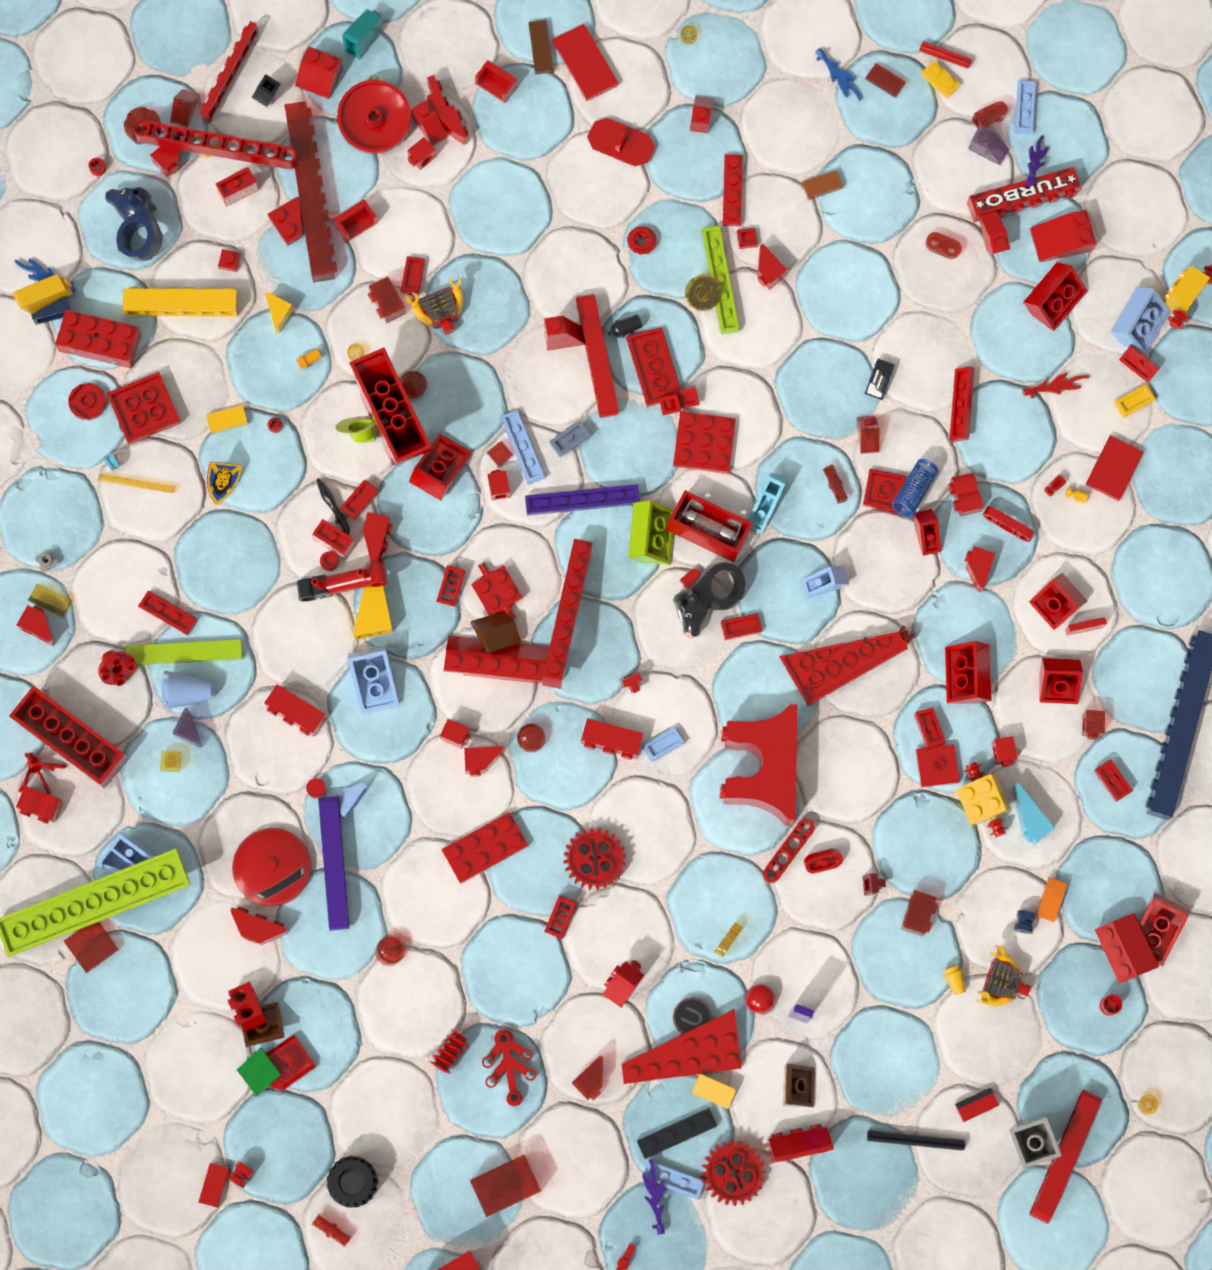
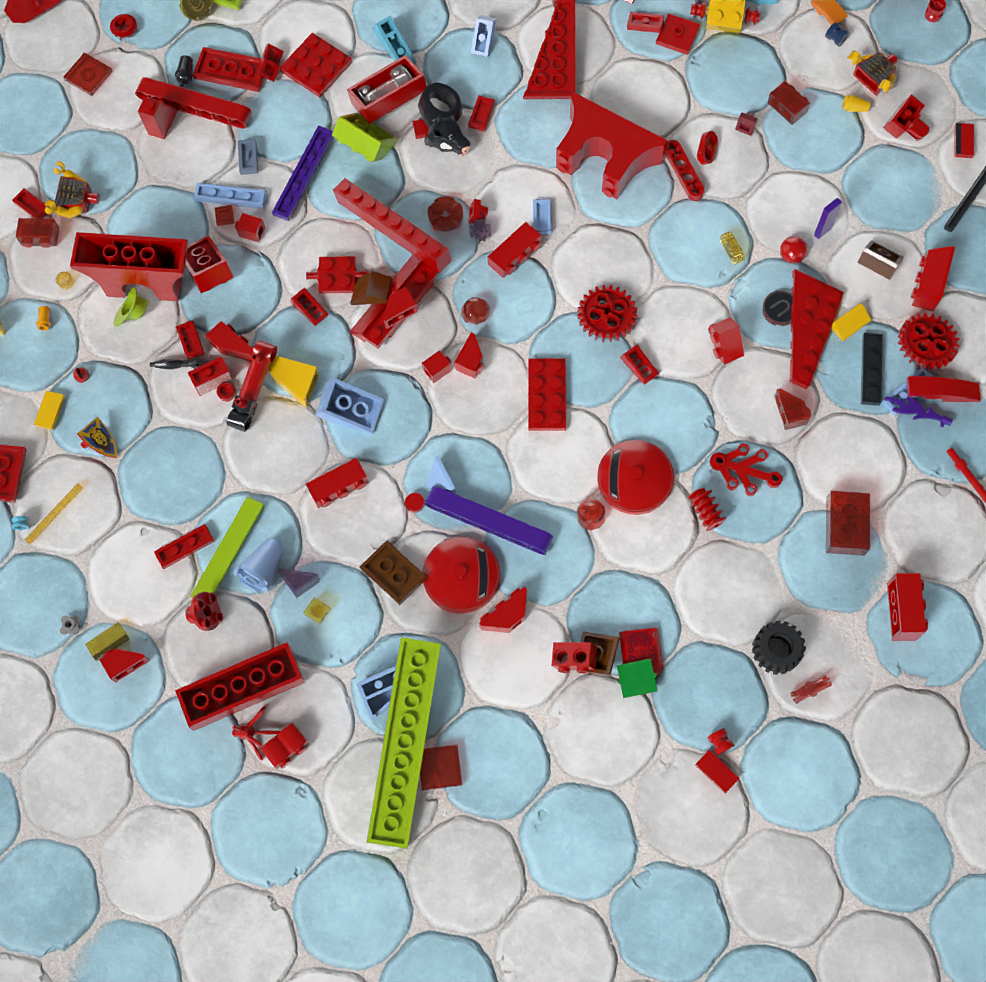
camera: 50 degrees left, 5 degrees down
none -> clear red tile [63,52,113,96]
none -> reddish brown tile [359,540,427,606]
none -> red slope [382,287,418,329]
none -> clear red plate [427,196,464,232]
none -> clear purple gear [470,219,491,242]
none -> red dish [597,440,674,515]
none -> red brick [883,94,929,141]
none -> red slope [906,376,981,402]

